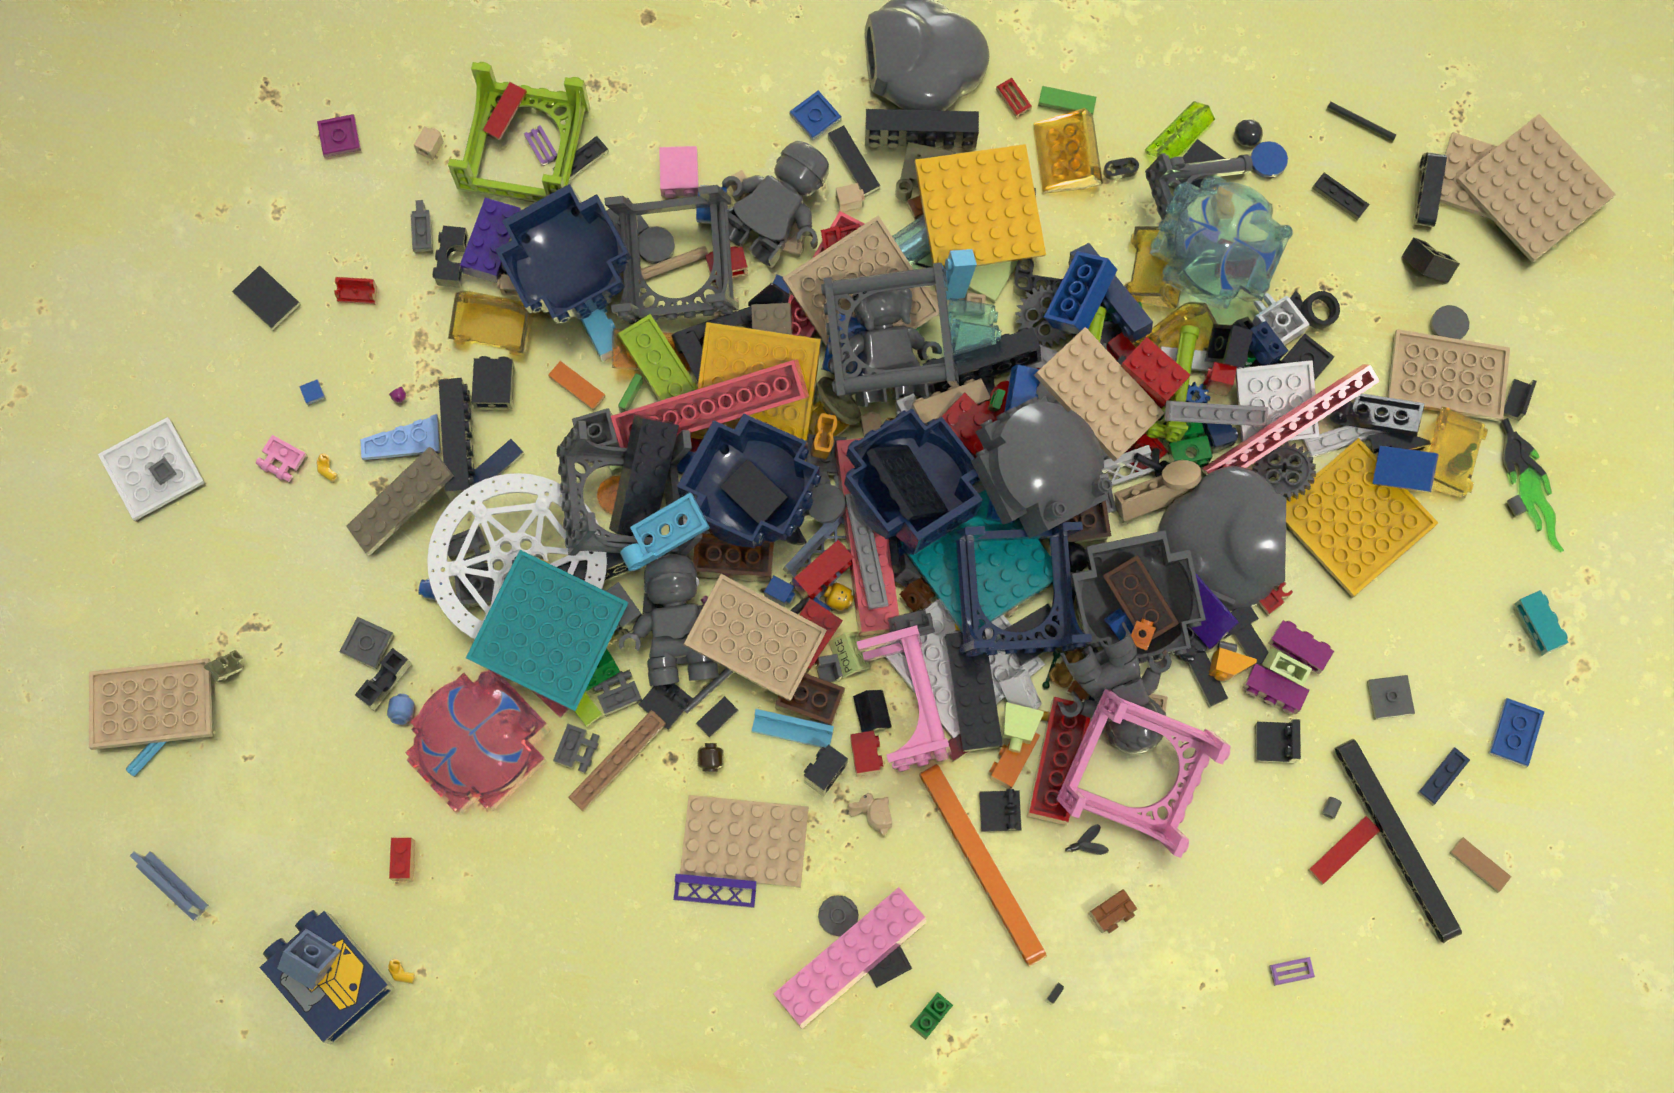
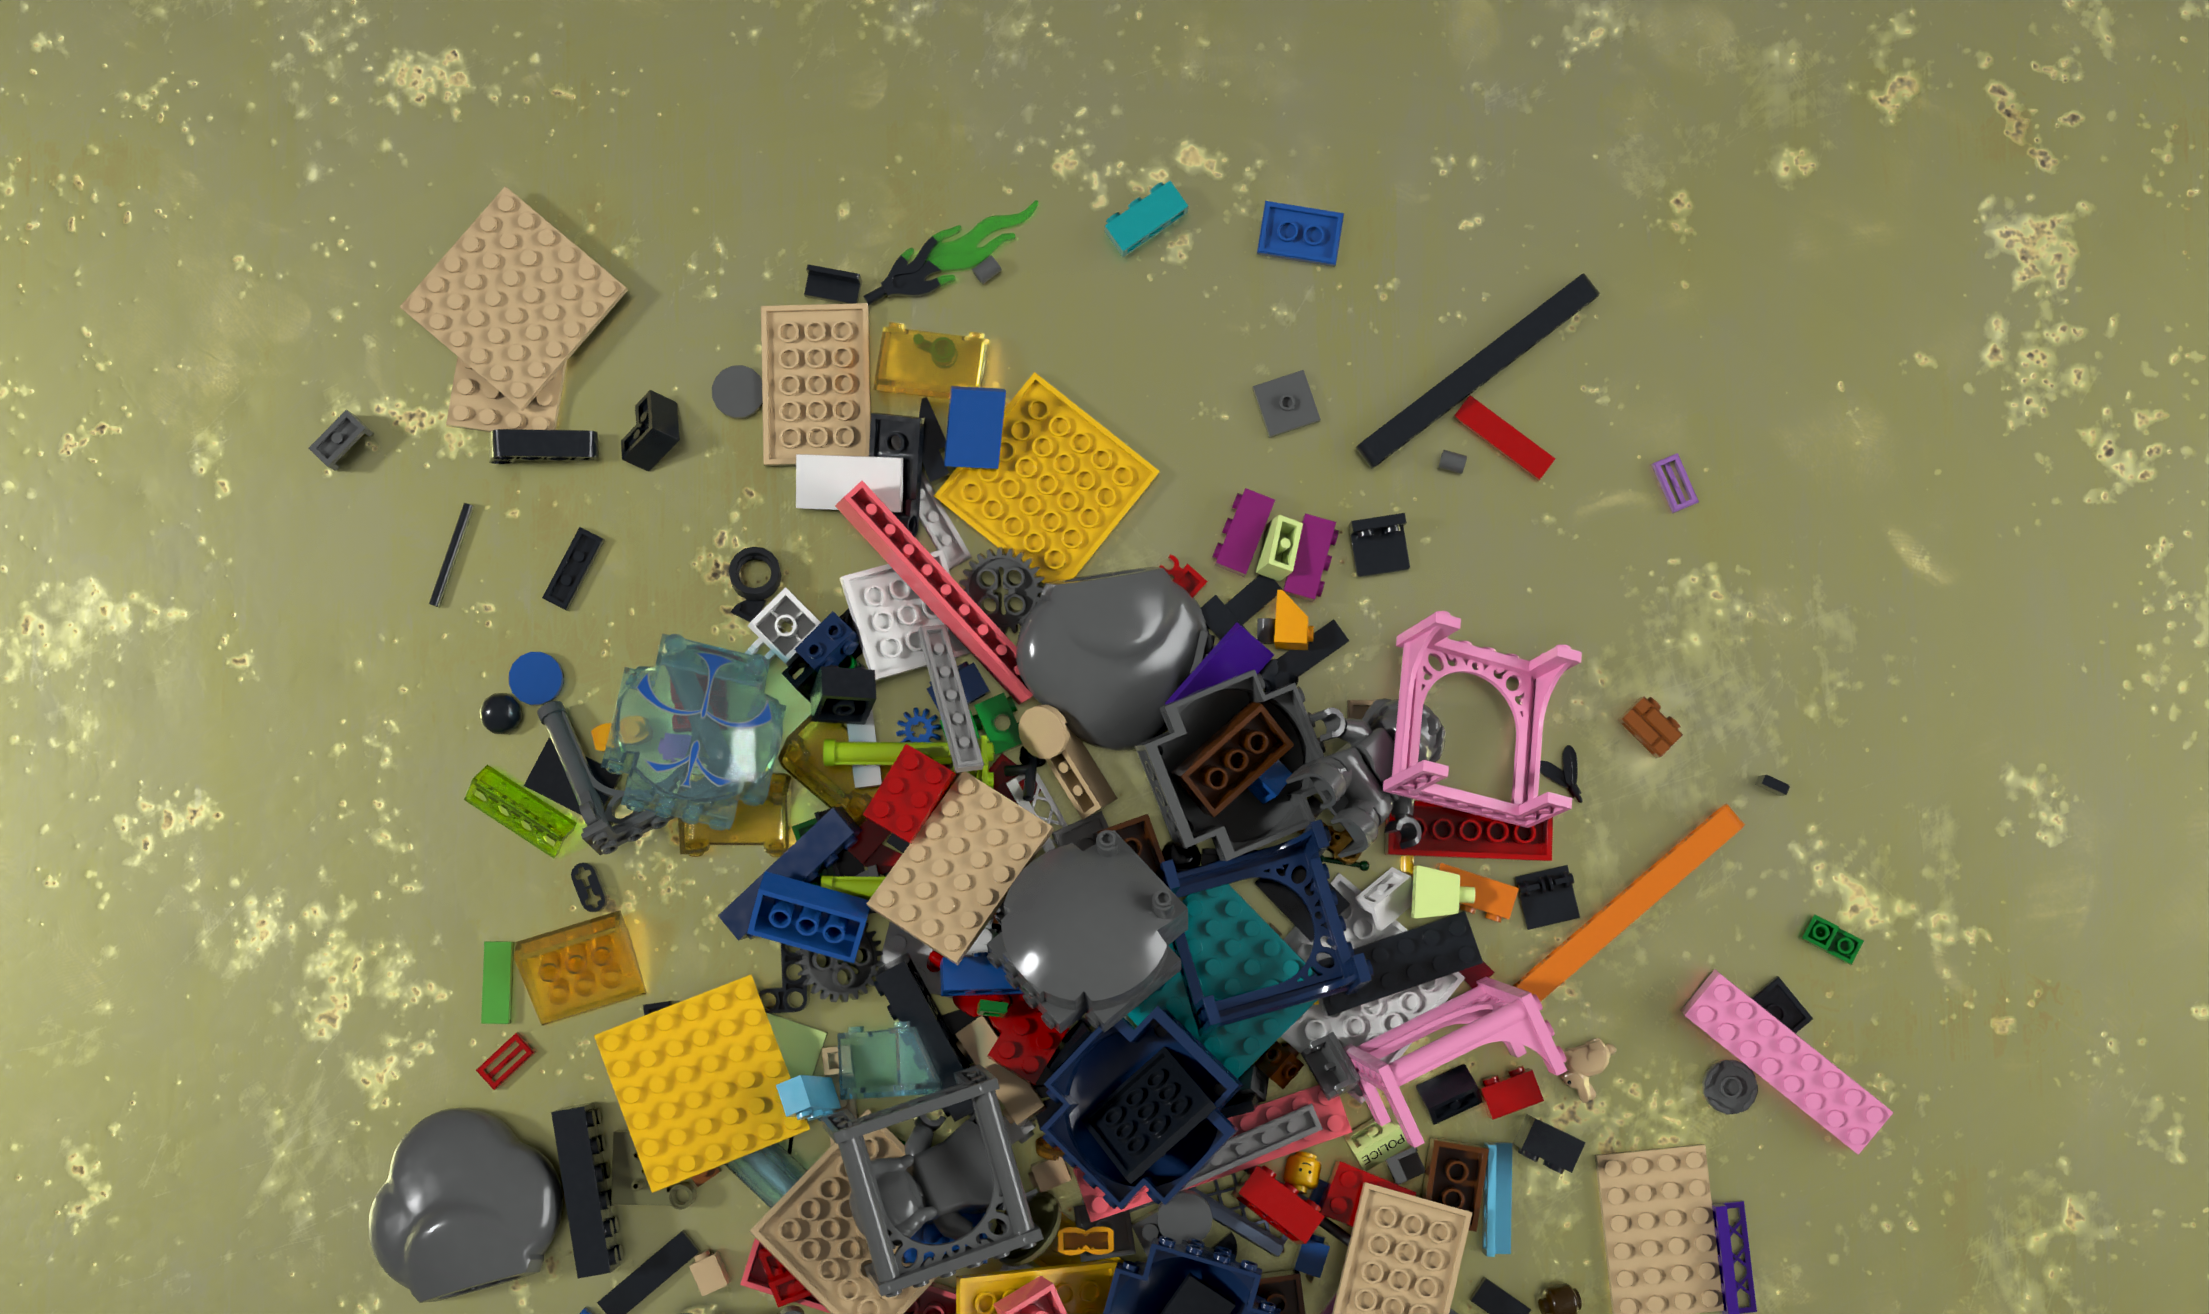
camera: 100 degrees left, 10 degrees up
orange brick [1131,618,1156,650] -> none
red brick [1202,362,1237,397] -> none
black tile [1281,334,1335,381] -> none
dark blue tile [1417,747,1470,805] -> none
medium nougat tile [1450,837,1512,893] -> none
none -> dark grey panel [308,410,373,471]
none -> white tile [796,454,903,512]

